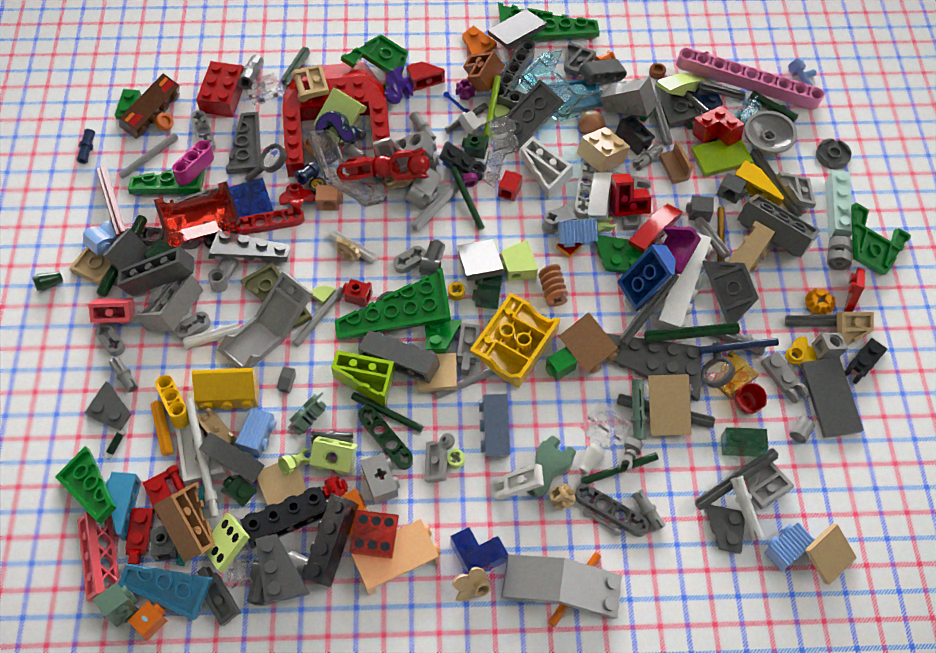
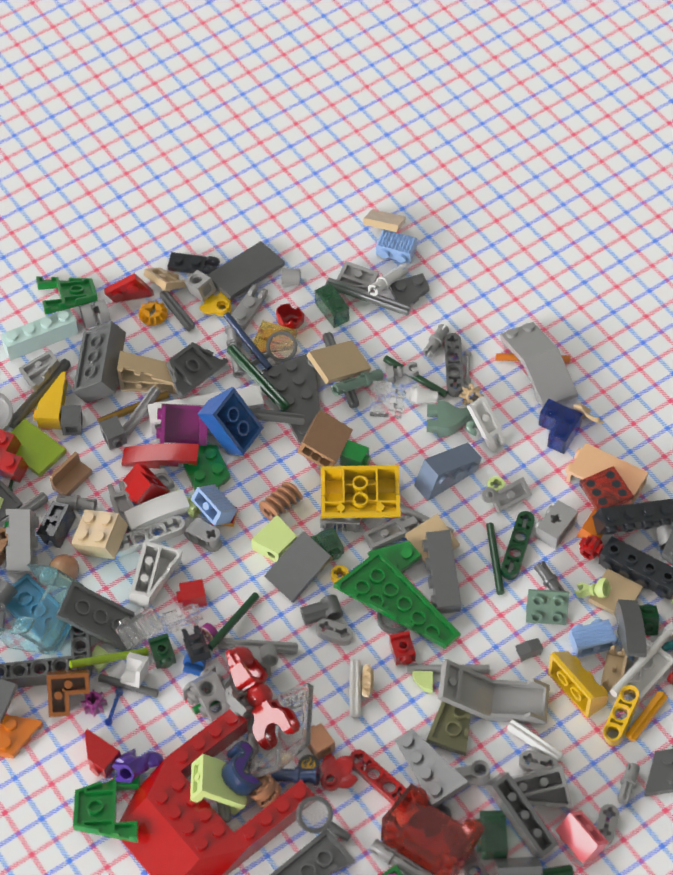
camera: 120 degrees left, 5 degrees down
clear blue hinge [228,177,274,218] -> none
tan plate [291,64,329,102] -> none
yellowish green brick [309,436,358,474] -> none
lime wedge [331,350,395,407] -> none
light grey pin [409,111,436,141] -> none

